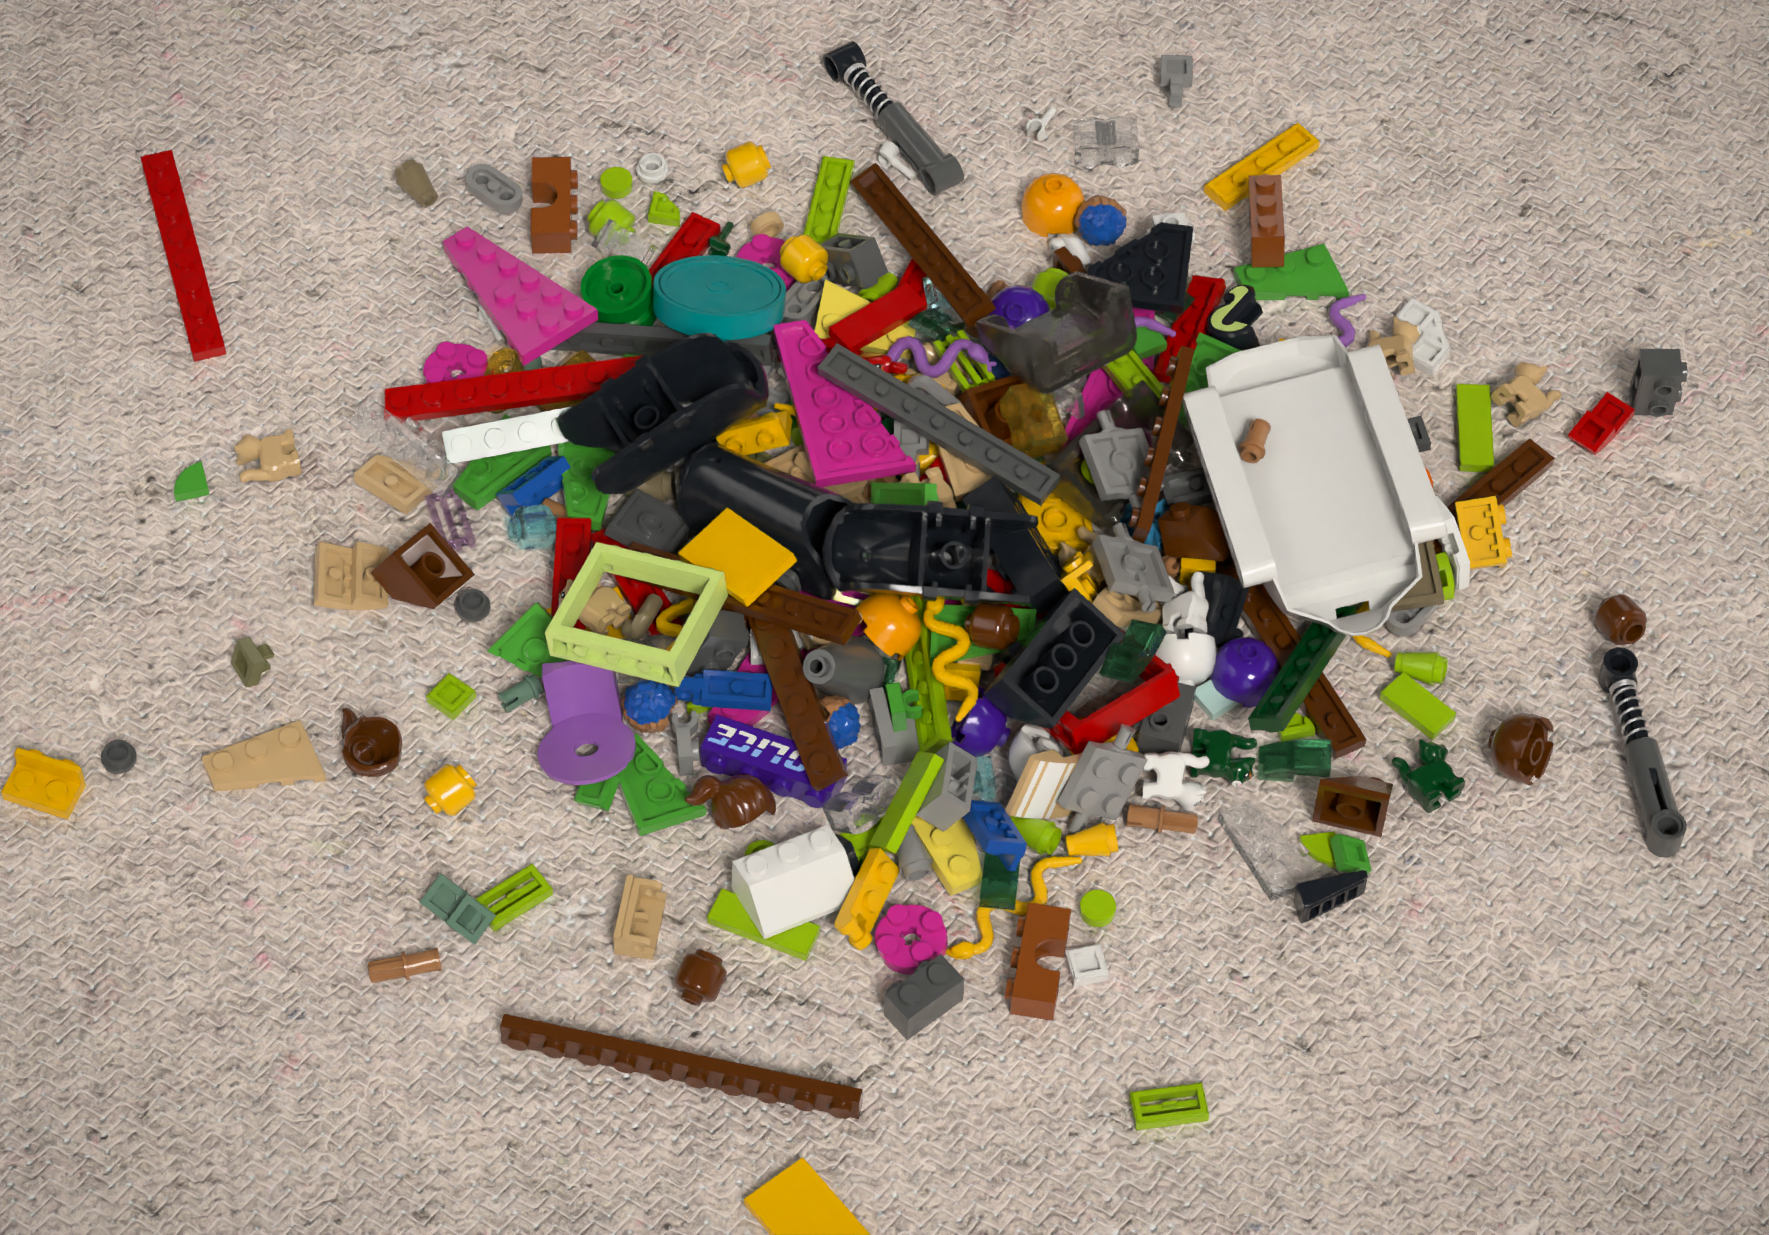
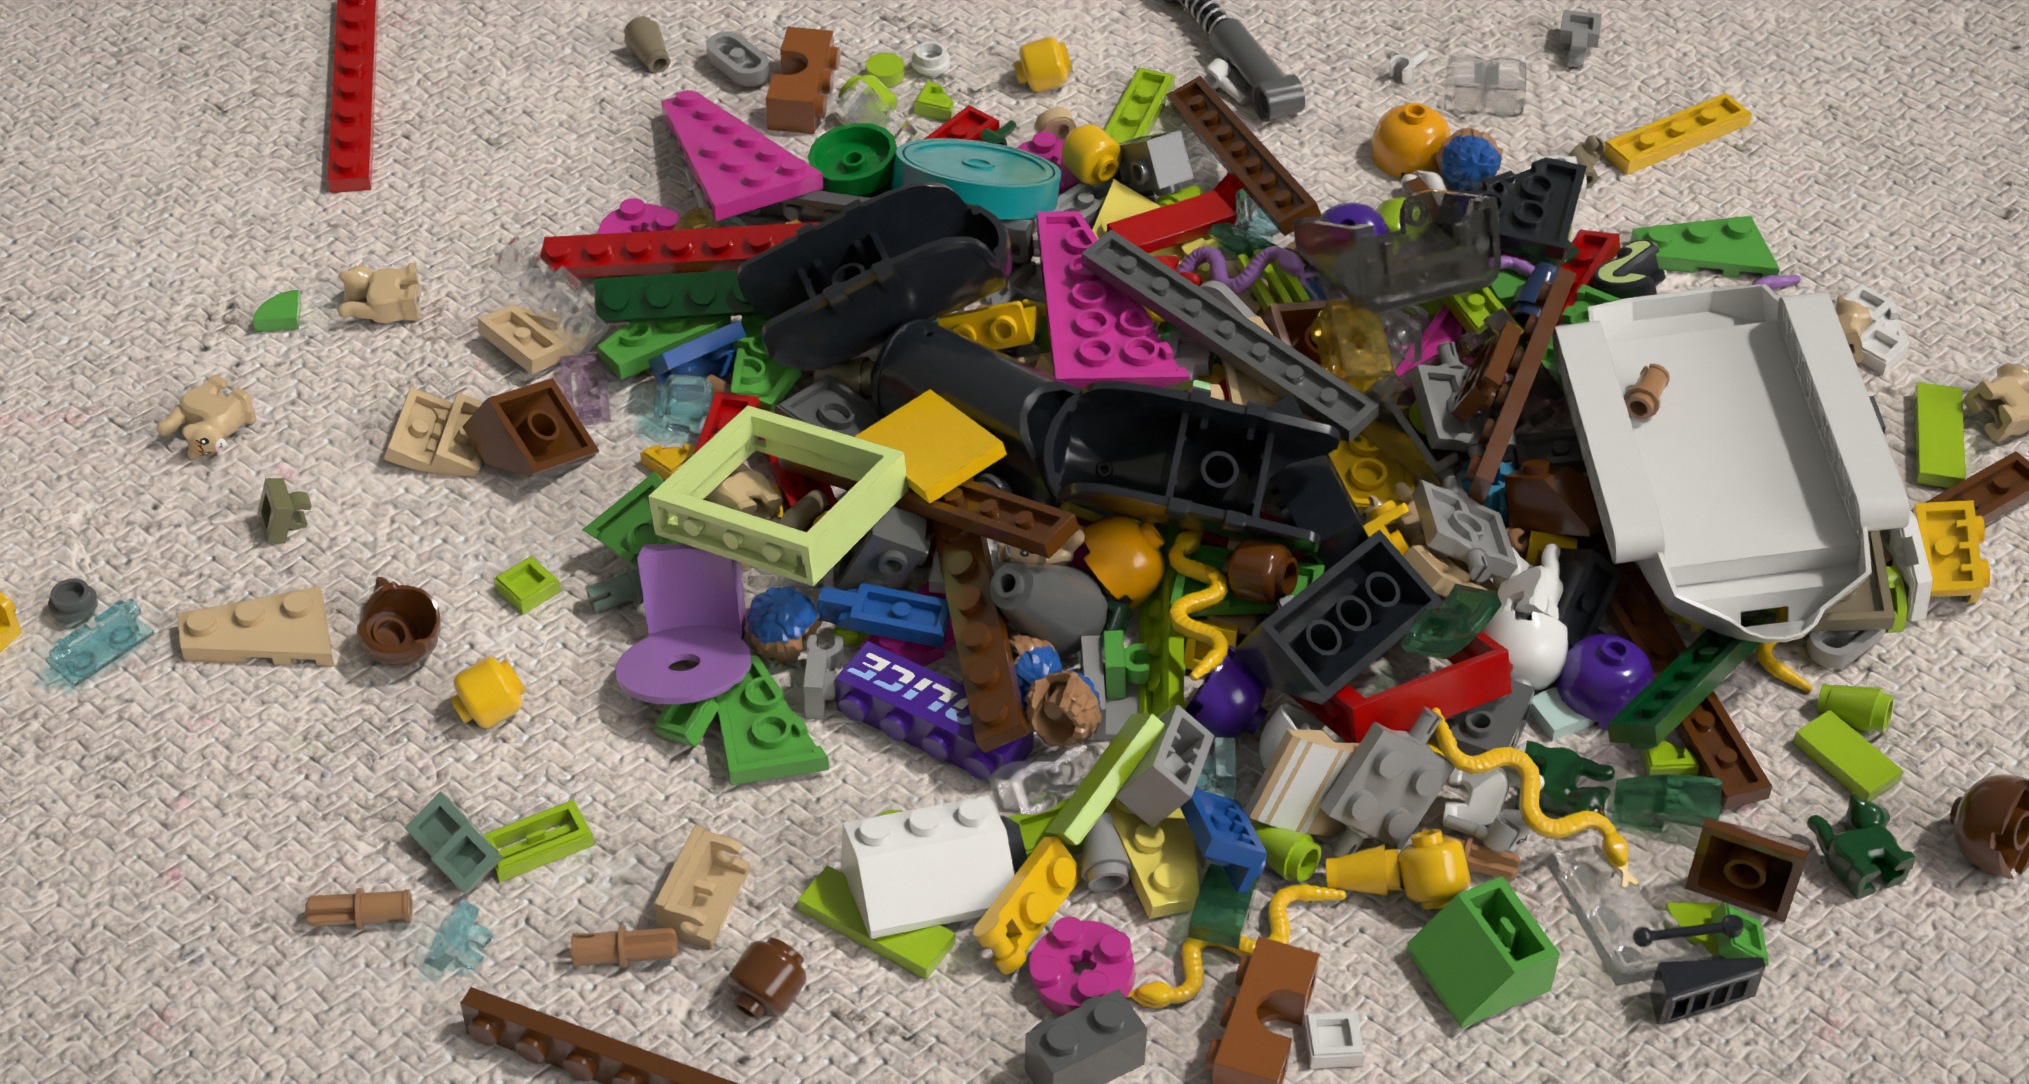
camera: 10 degrees right, 10 degrees down
dark grey plate [456,589,491,622] -> none
reddish brown hair [685,774,776,830] -> none
lime tile [1080,890,1116,927] -> none
dark orange arch [1249,174,1285,268] -> none
none -> clear light blue hinge [45,598,154,687]
none -> tan animal [156,375,256,460]
none -> clear light blue tile [424,899,493,972]
none -> medium nougat axle [571,926,678,968]
none -> yellow tile [640,444,696,480]
none -> medium nougat piece [1026,669,1102,747]
none -> yellow head [1398,829,1471,909]
none -> bright green slope [1406,876,1560,1029]
none -> yellow animal [1432,708,1638,888]
none -> light grey hand [1444,815,1521,852]
none -> reddish brown plate [1451,320,1522,424]
none -> dark blue cone [1511,262,1559,327]
none -> dark tan arm [1569,135,1606,188]
none -> black hinge [1633,915,1743,947]

